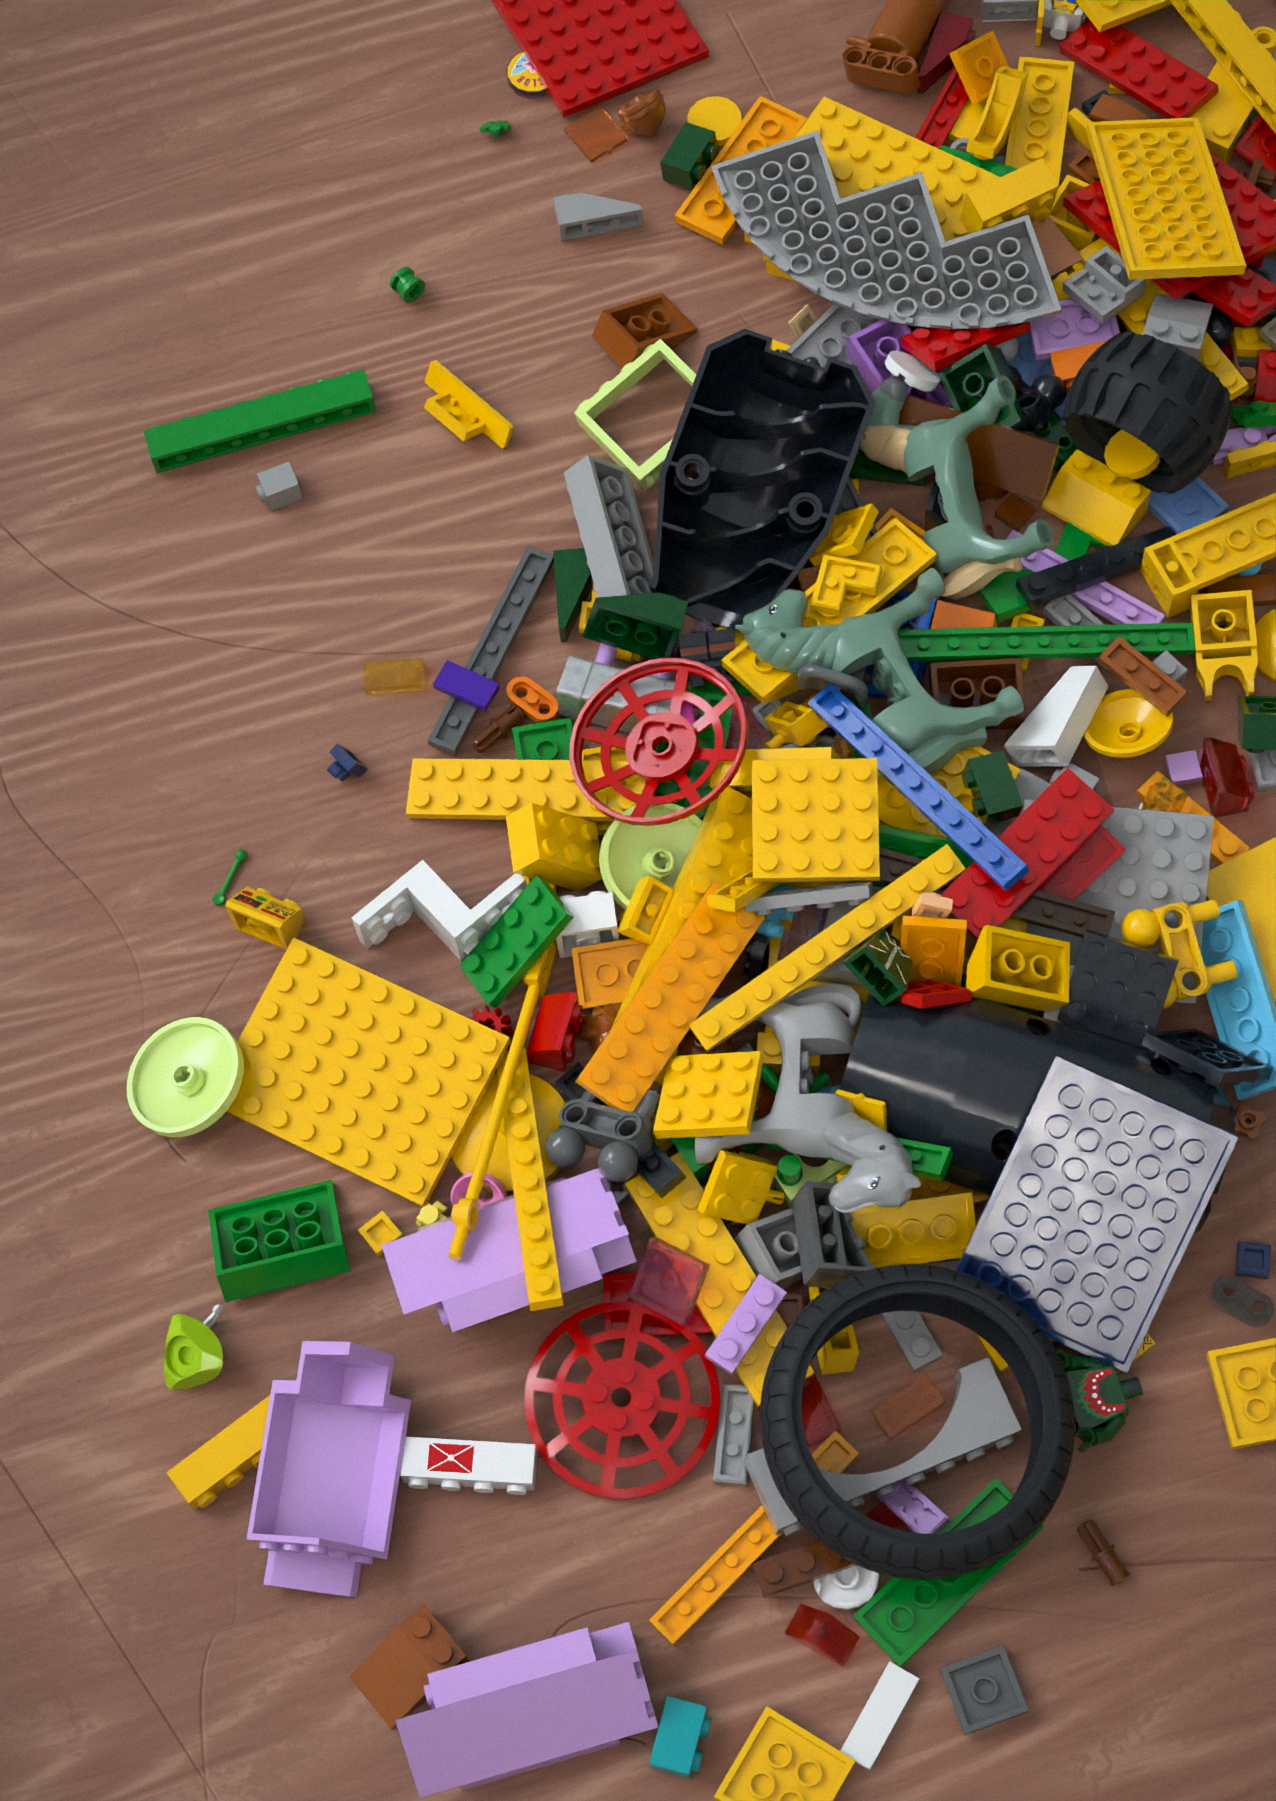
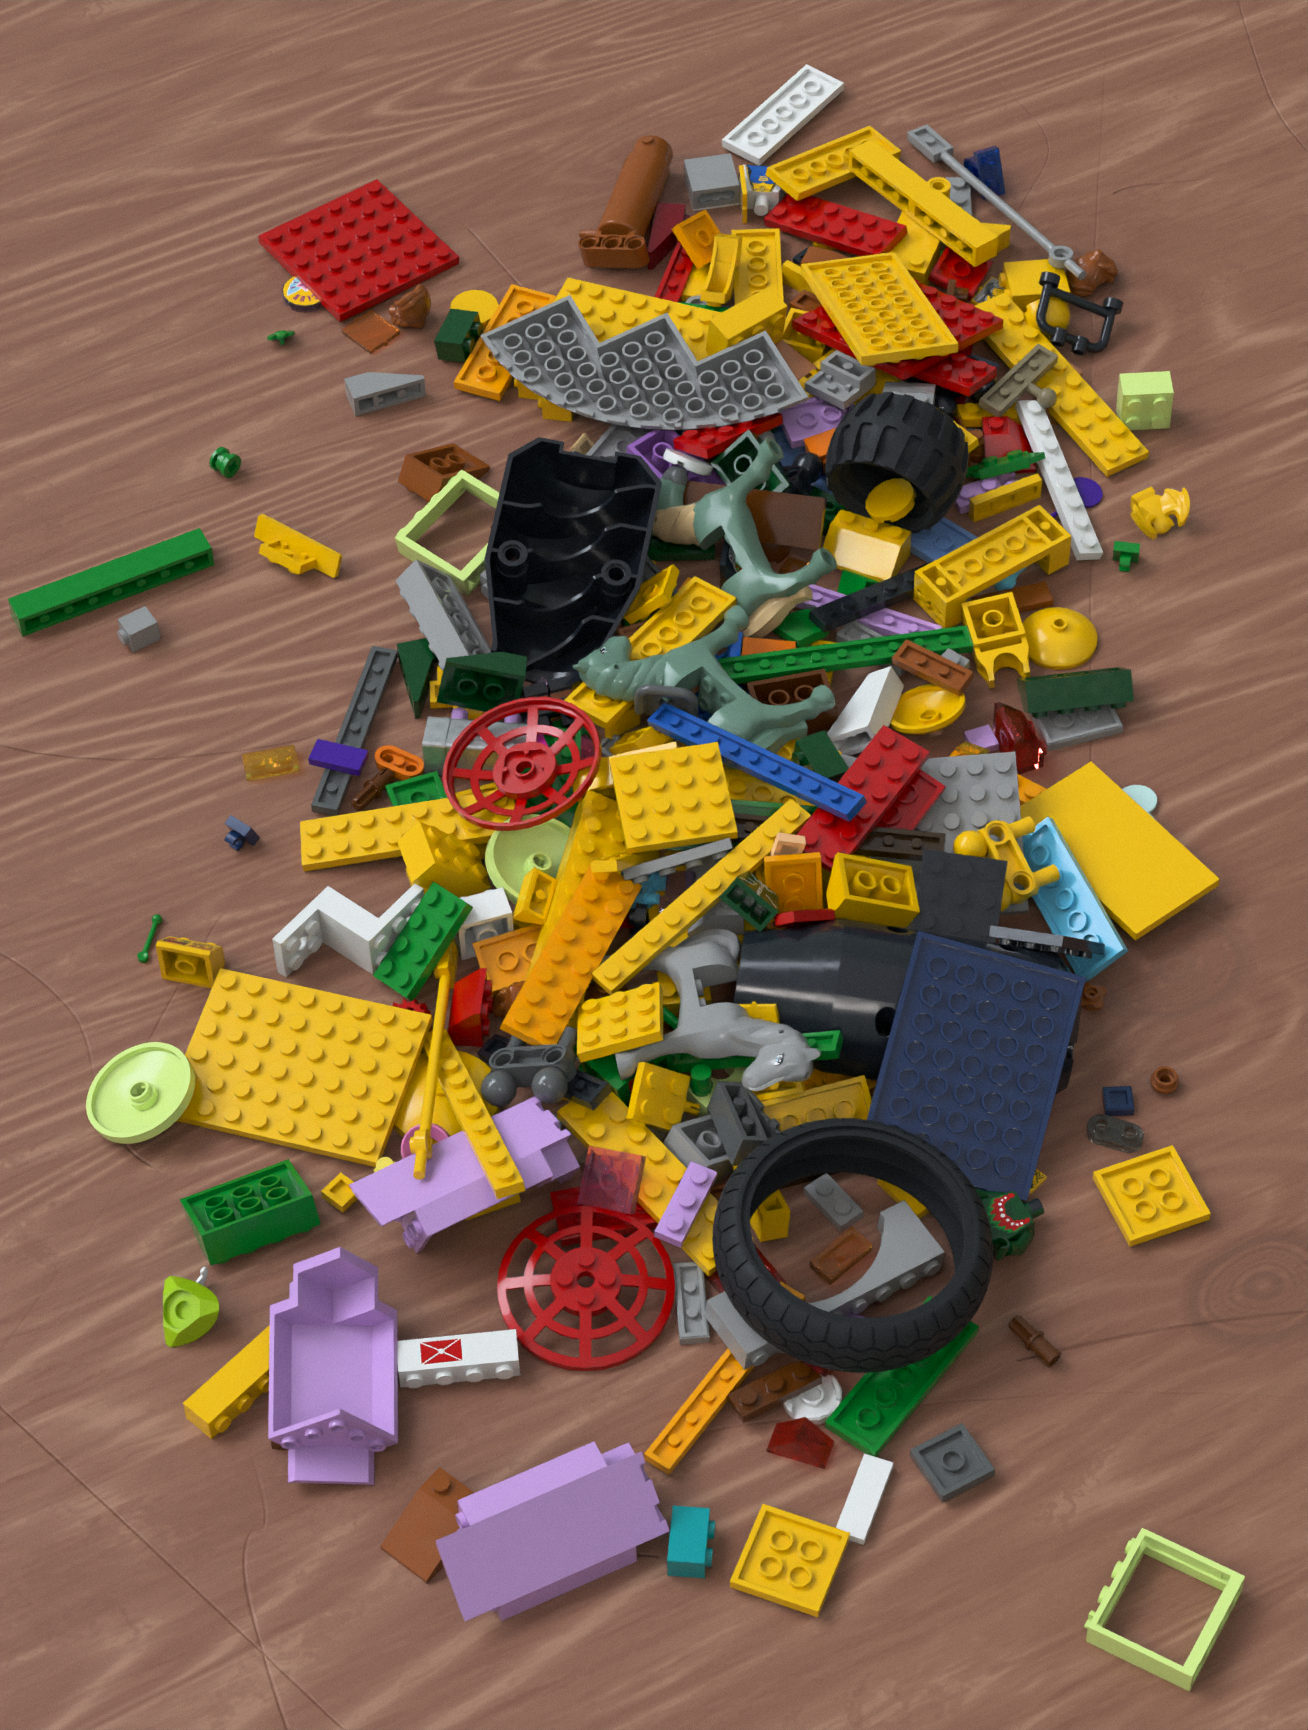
camera: 15 degrees left, 15 degrees down
yellow tile [810,554,882,615] -> none

